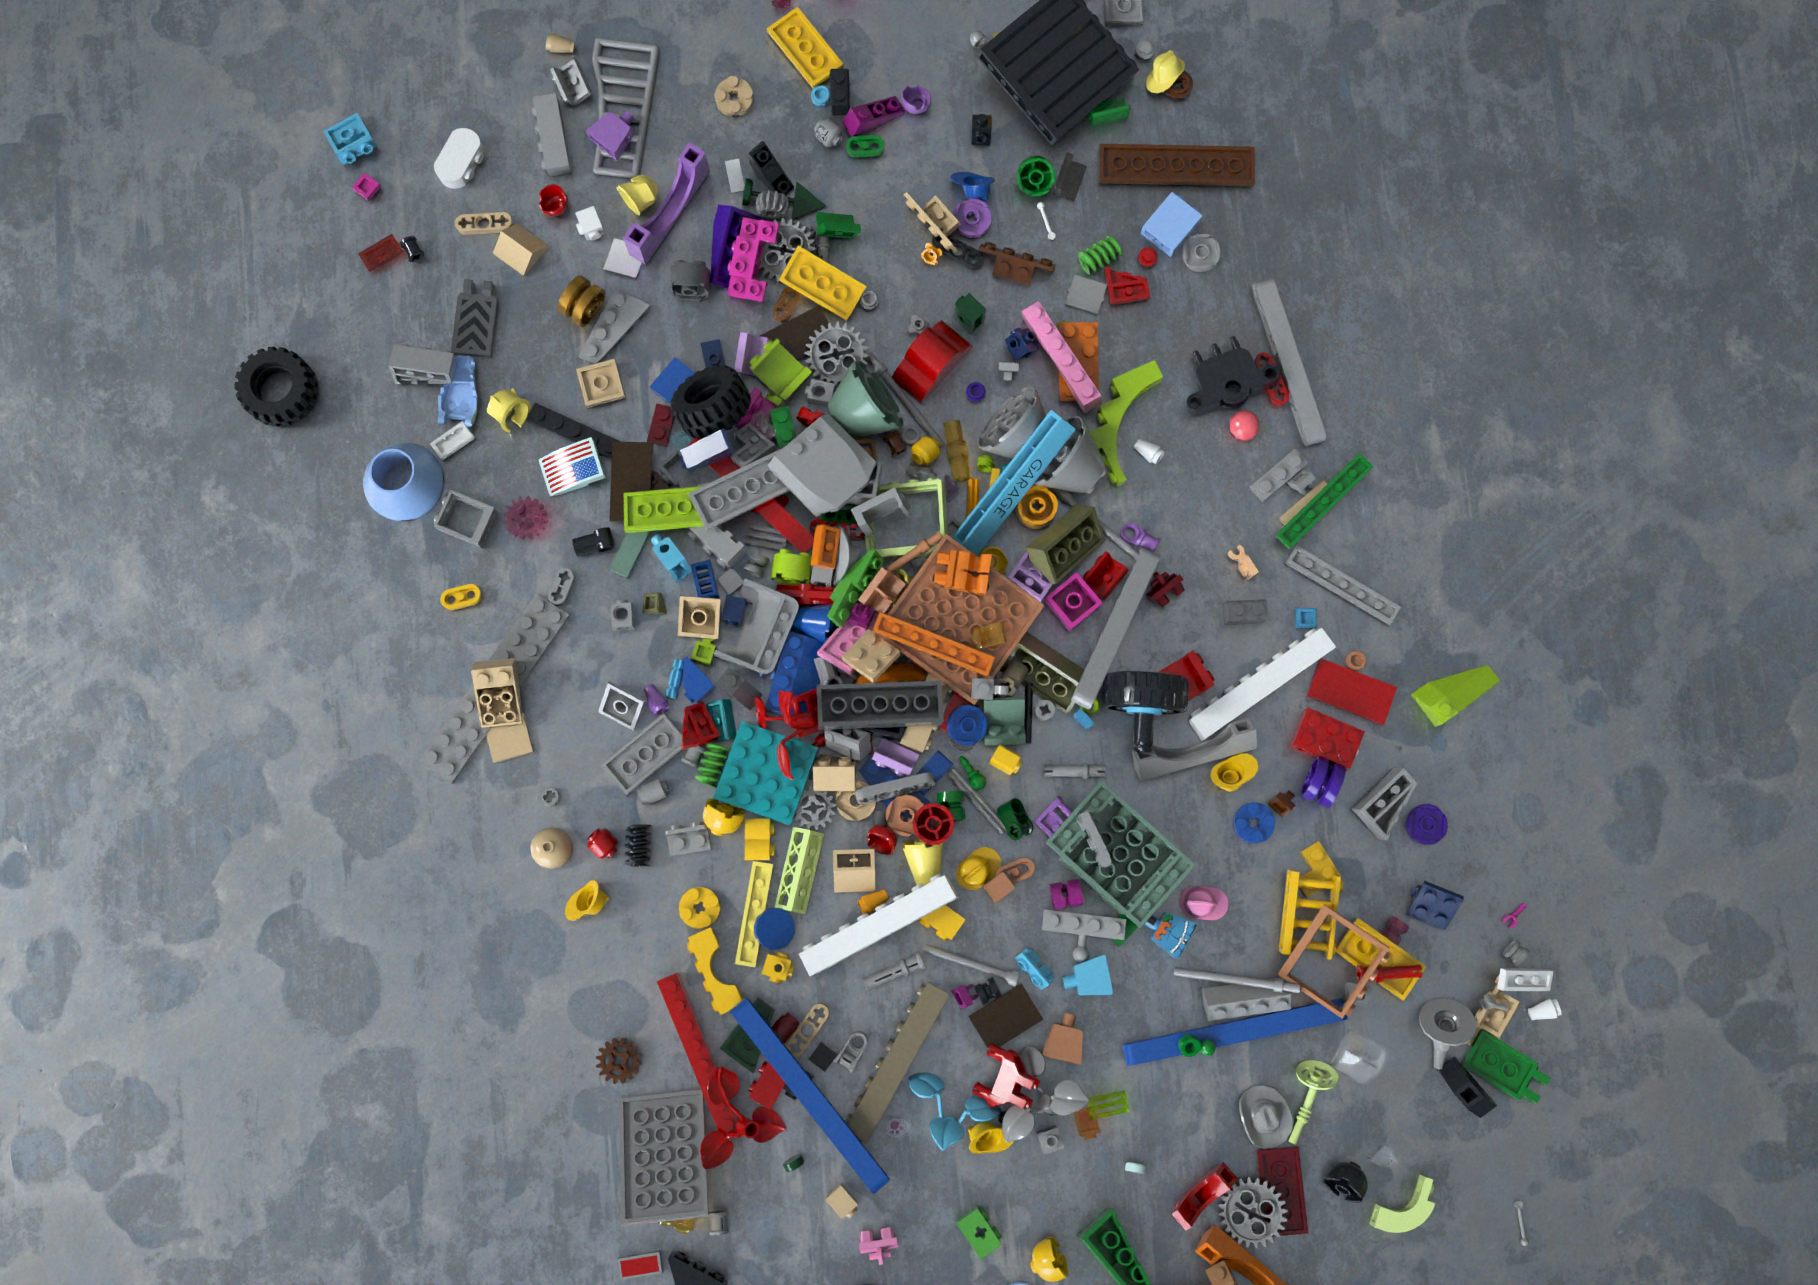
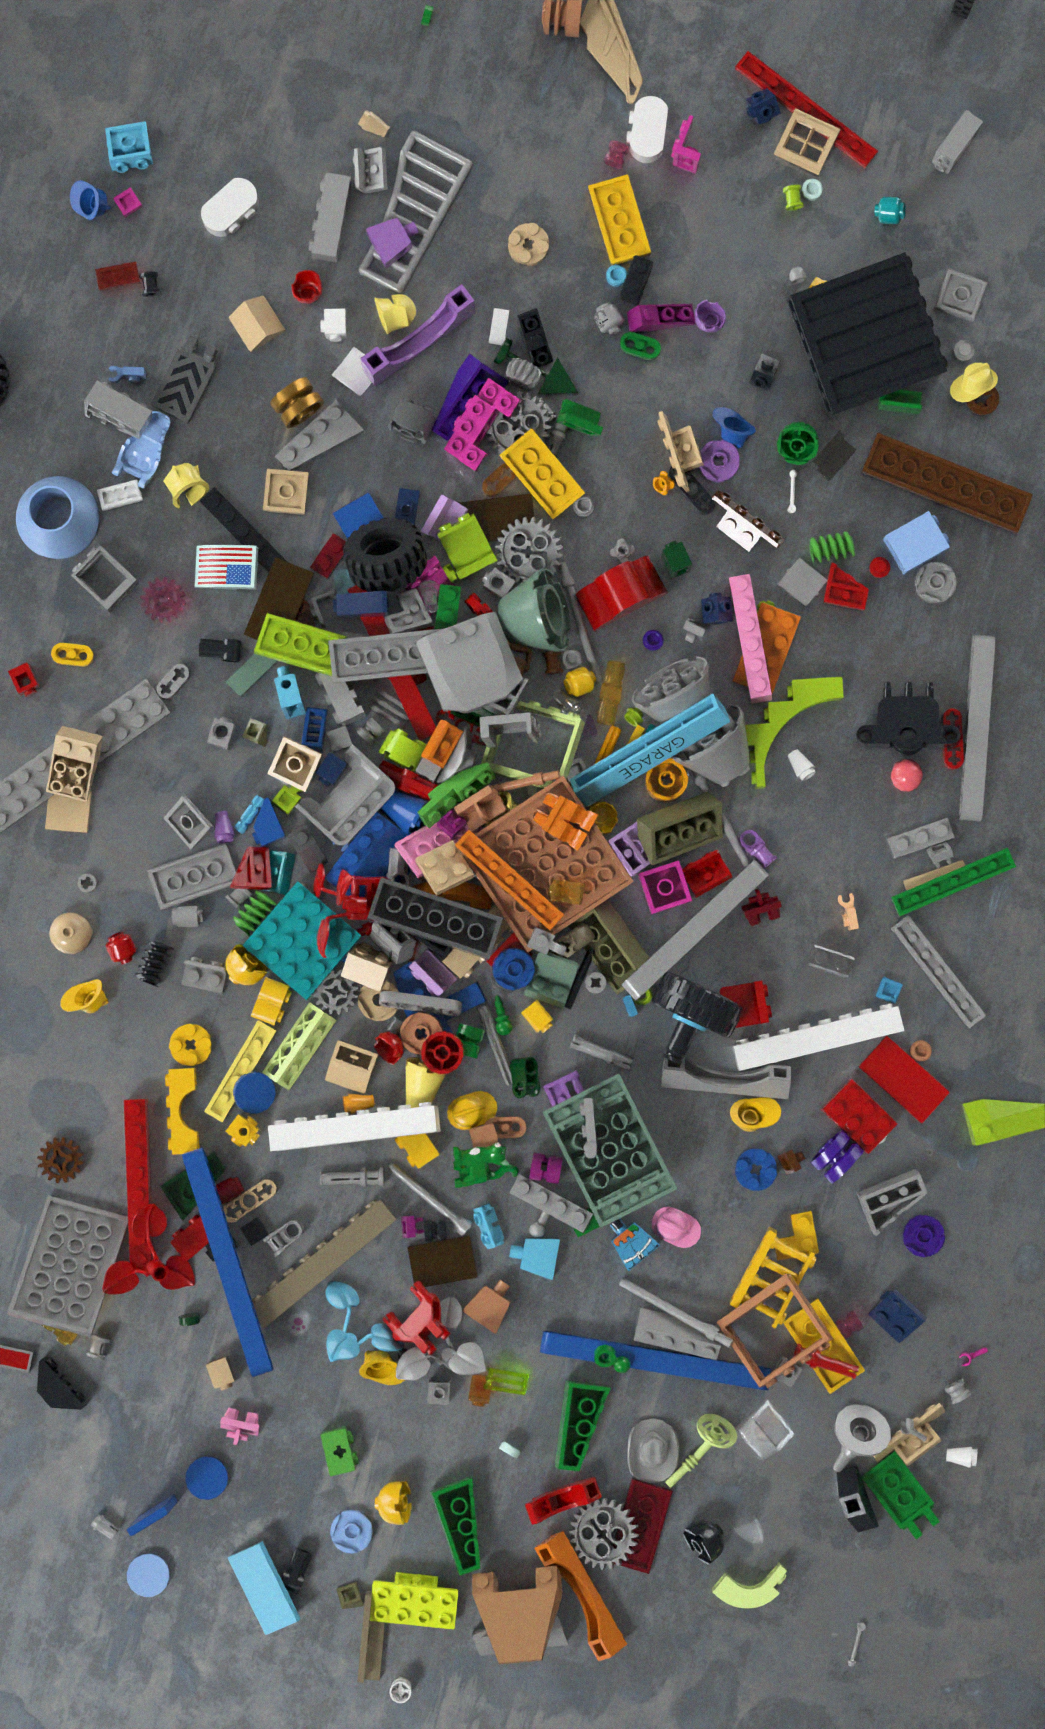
camera: 25 degrees right, 5 degrees up
tan beam [455,212,513,235] -> none
white plate [1497,968,1553,991] -> none
none -> red brick [8,662,40,697]
none -> blue piece [70,180,111,220]
none -> medium blue plate [109,366,147,383]
none -> green animal [453,1143,519,1188]
none -> green wedge [555,1380,611,1471]

